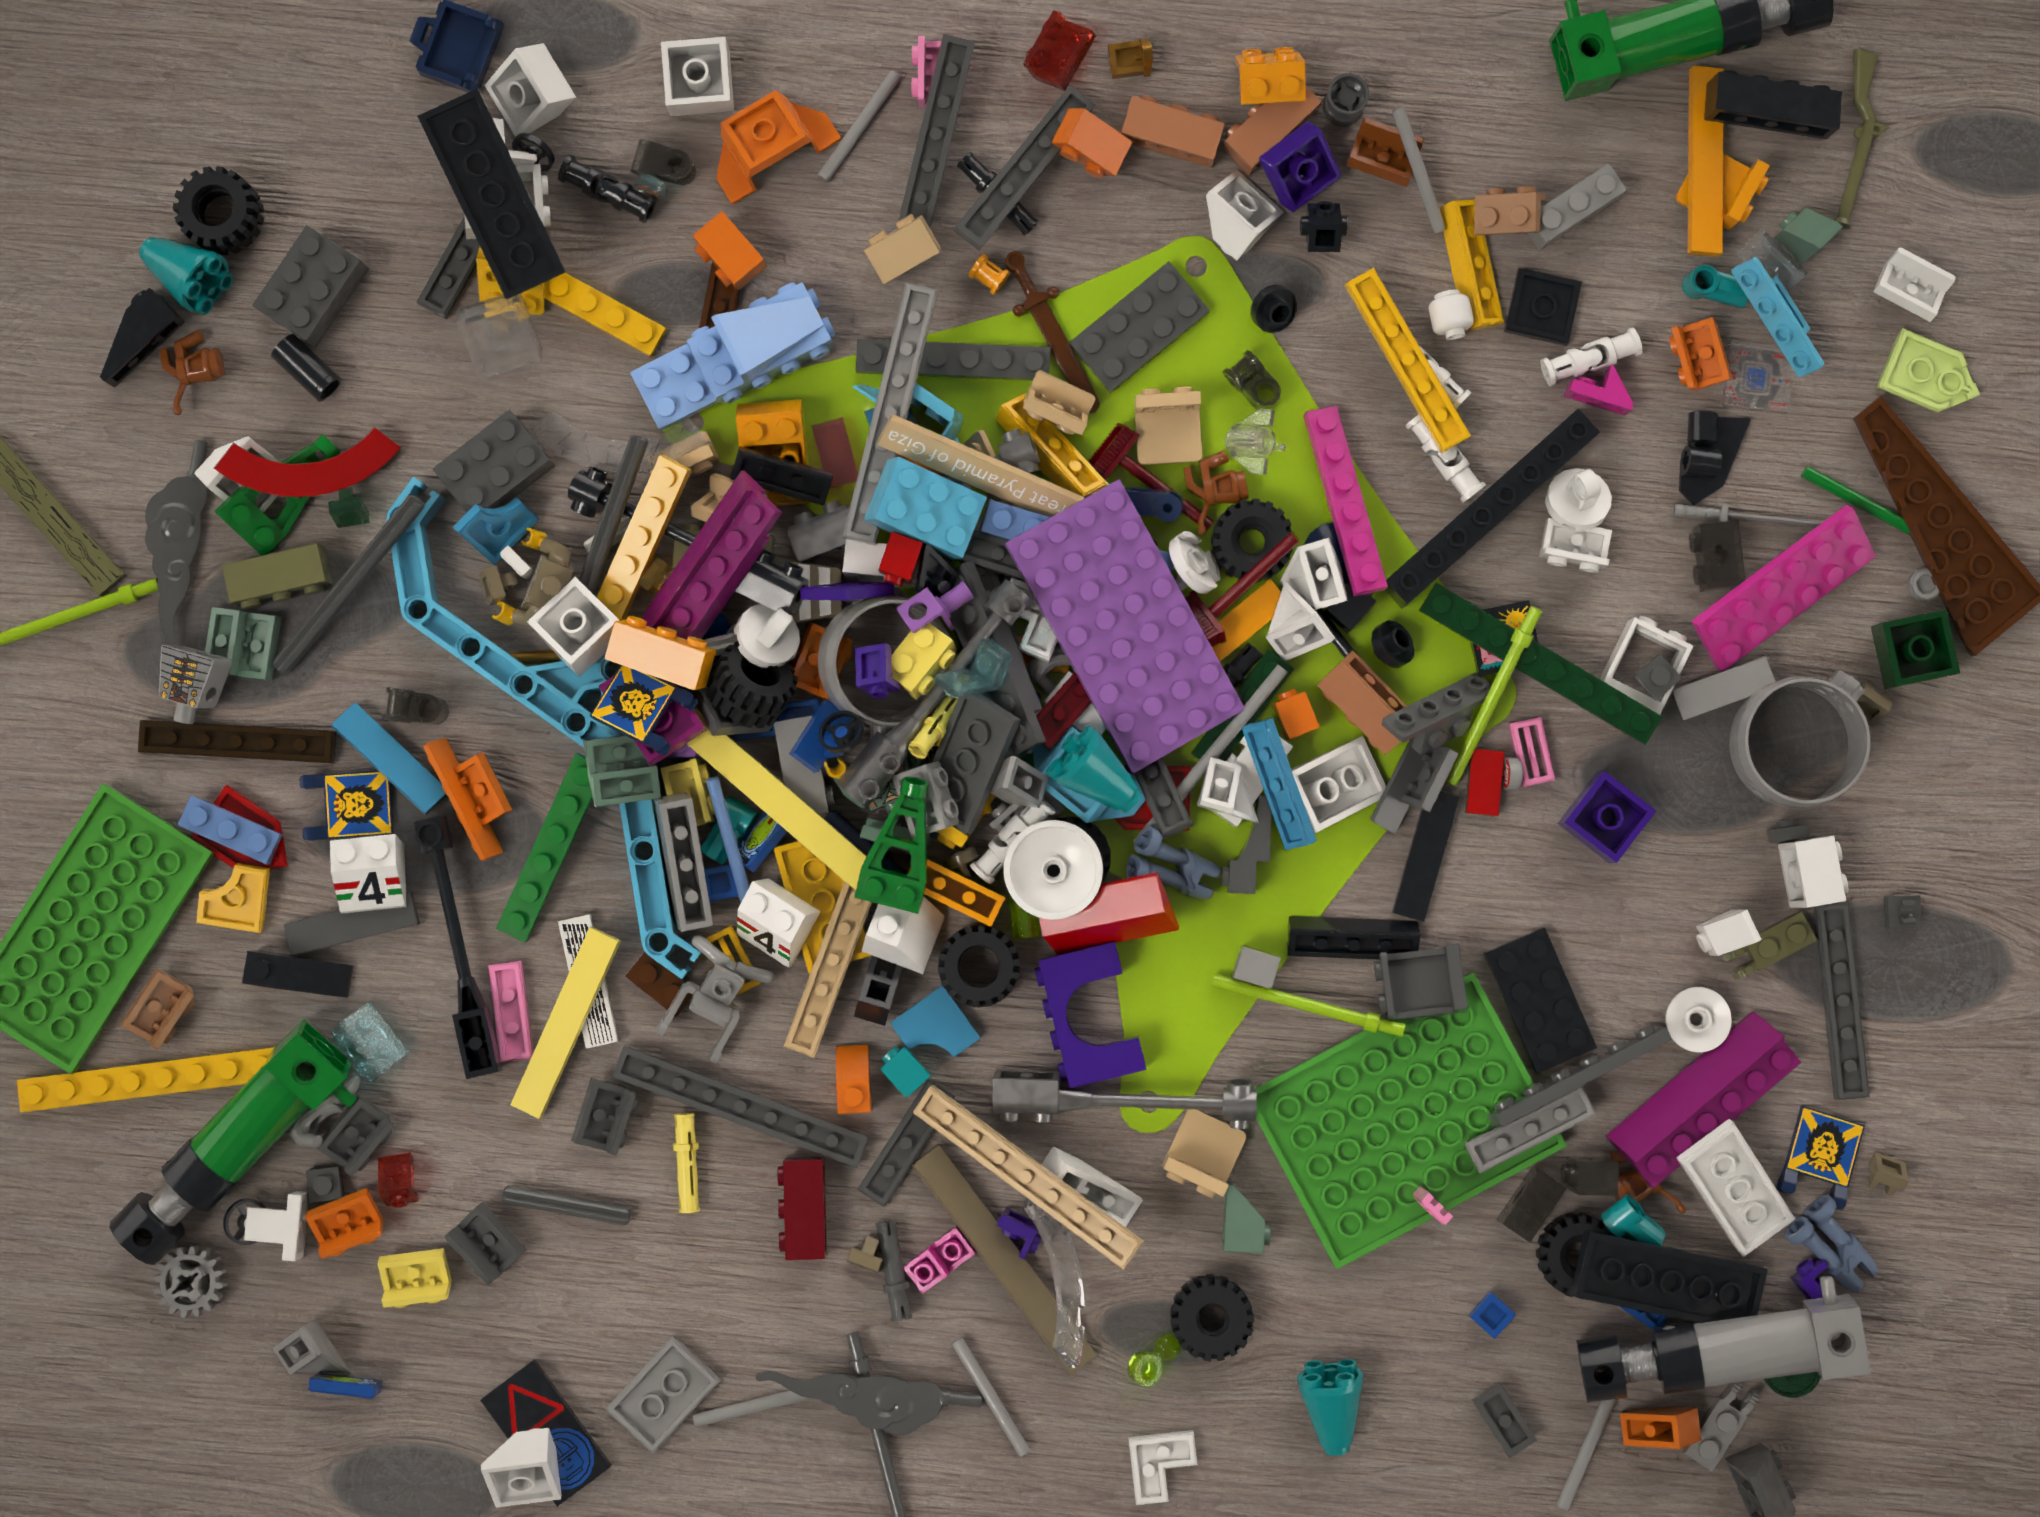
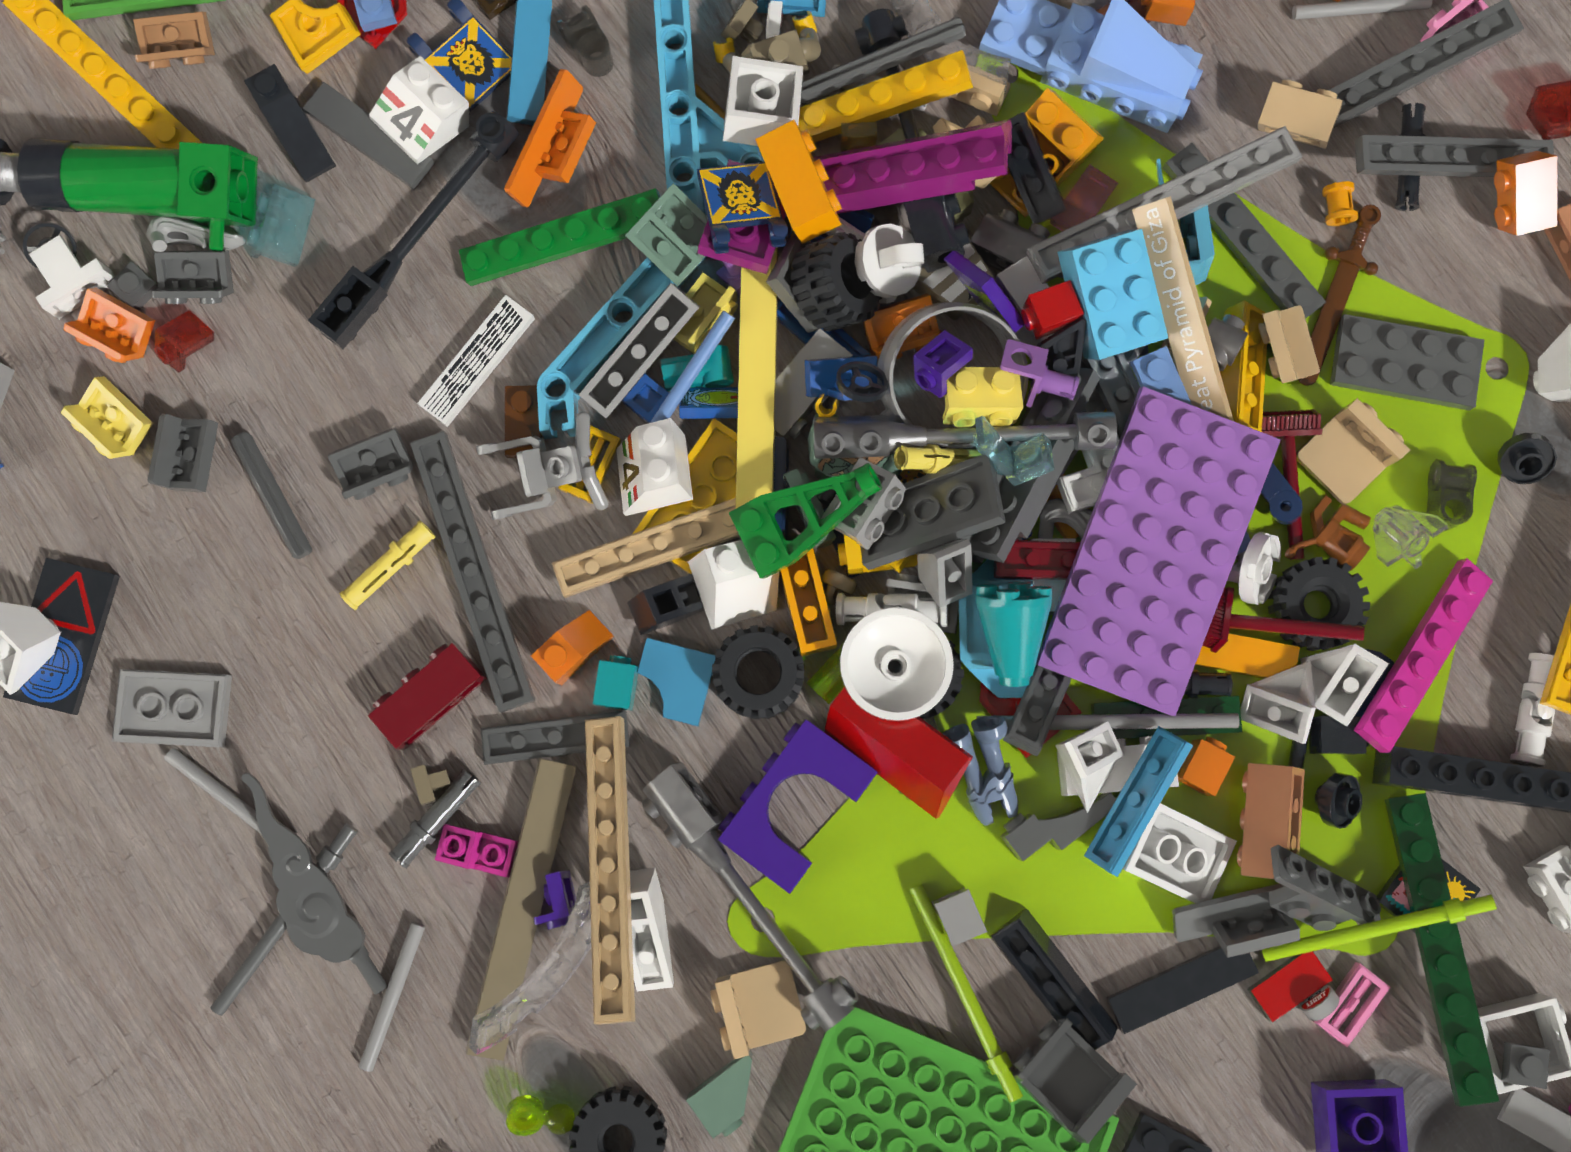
camera: 50 degrees right, 5 degrees down
bright pink tile [488,961,534,1062] -> none
light yellow tile [510,927,621,1119] -> none

